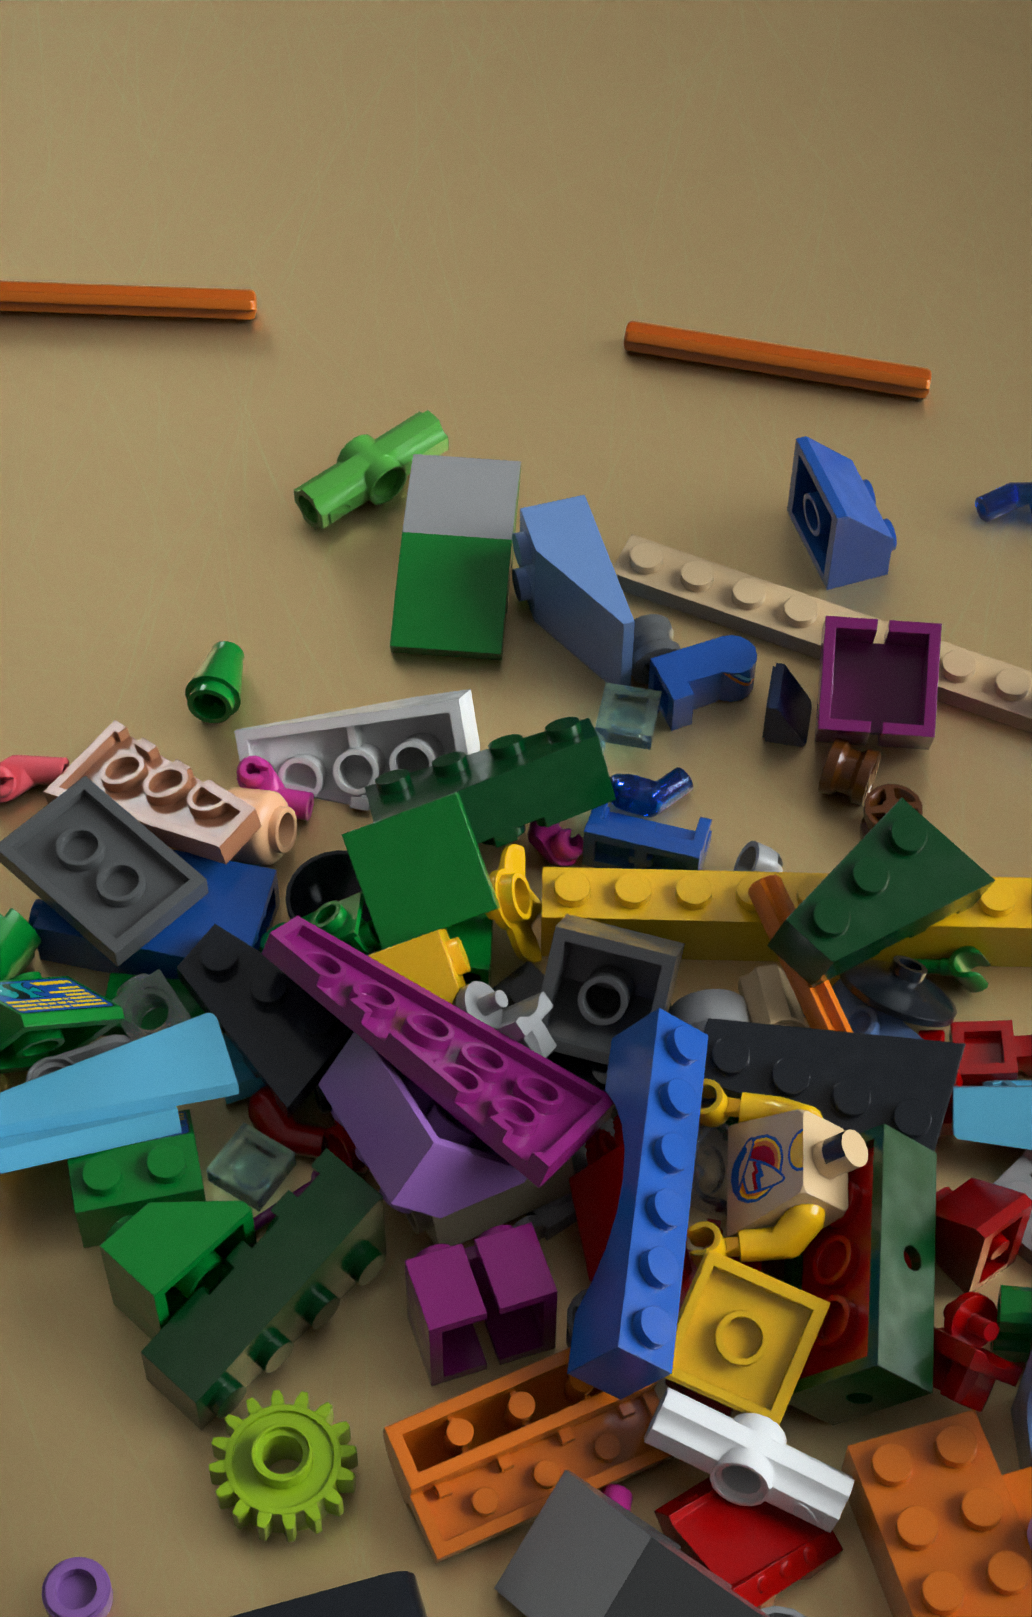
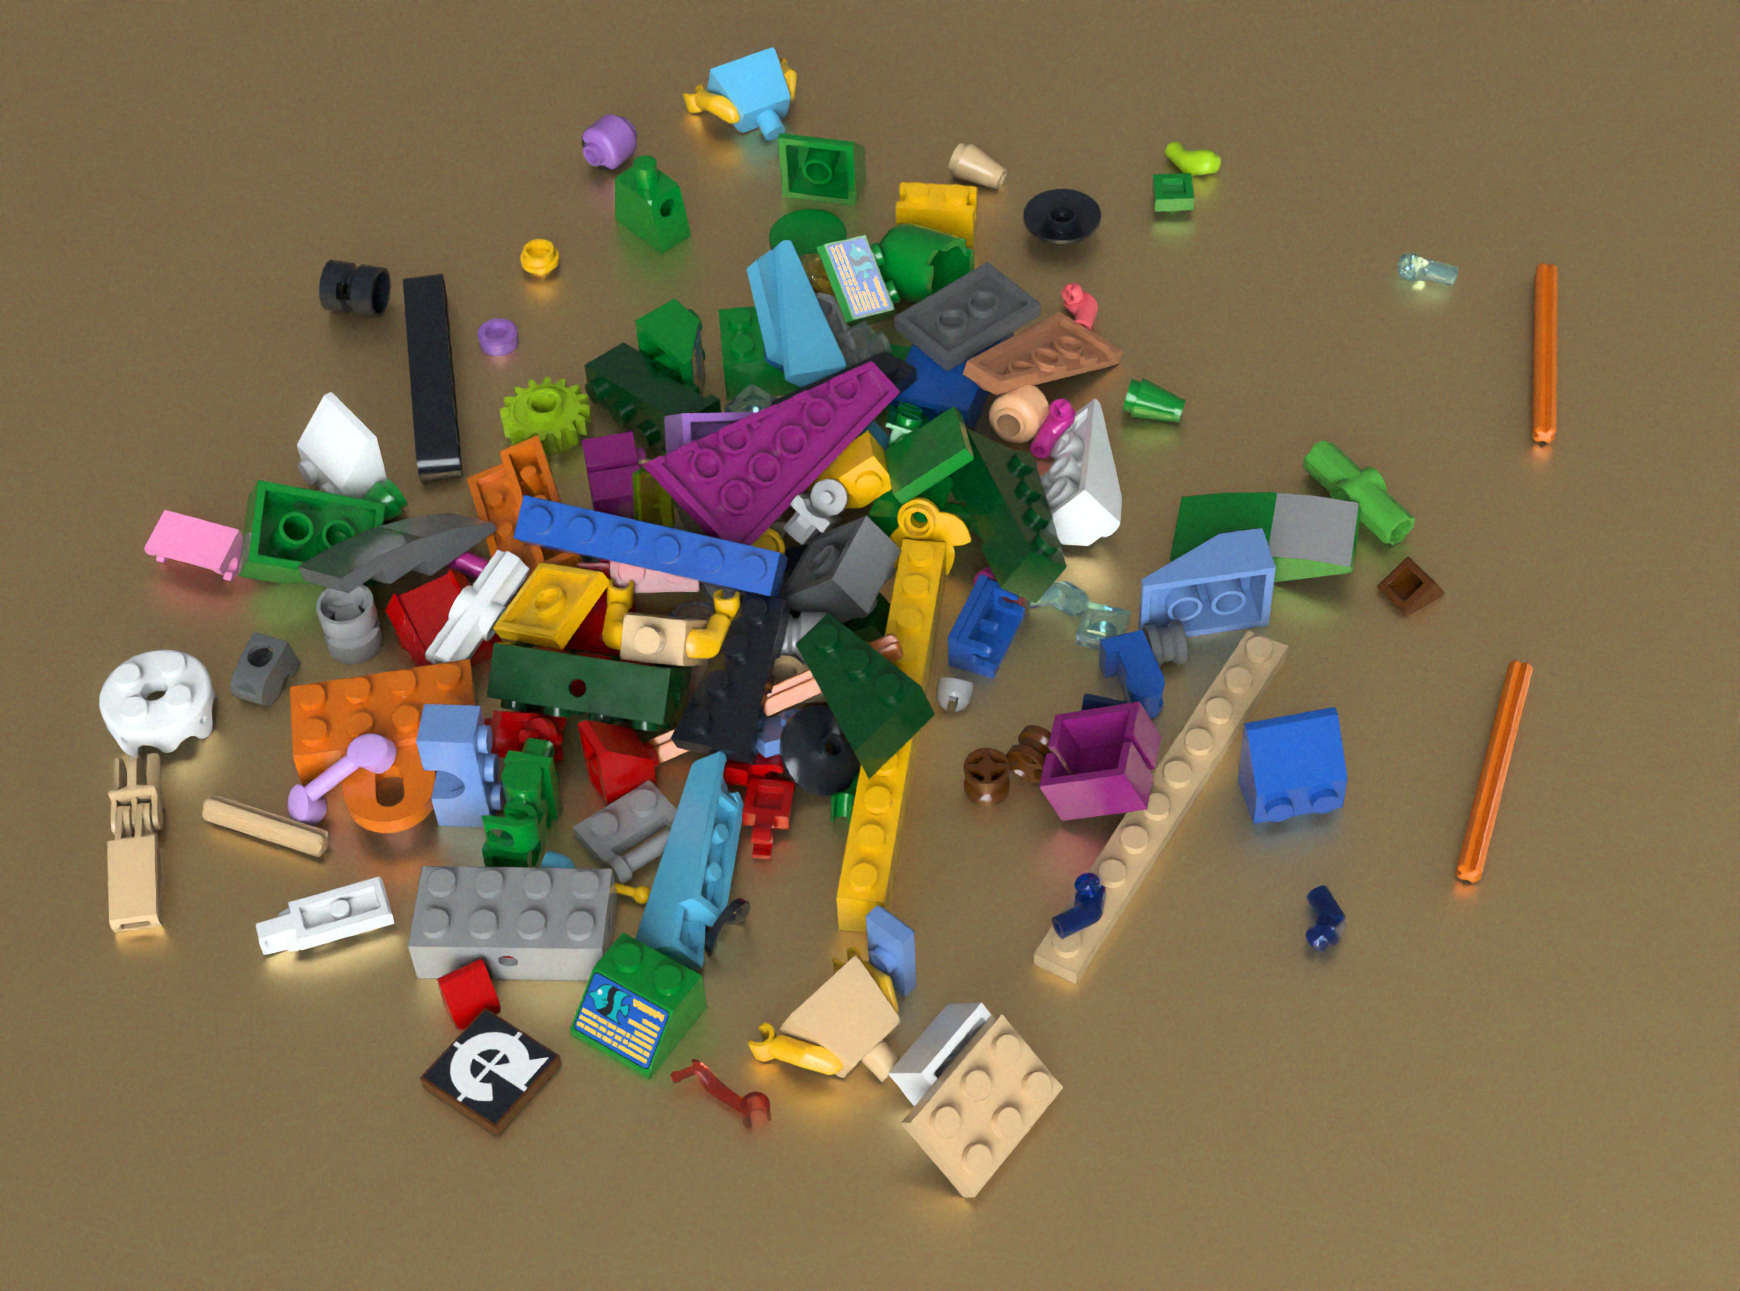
camera: 100 degrees right, 5 degrees down
clear blue arm [610,767,694,818] -> none
none -> clear neon green piece [632,453,675,528]
none -> reddish brown slope [1376,556,1445,616]

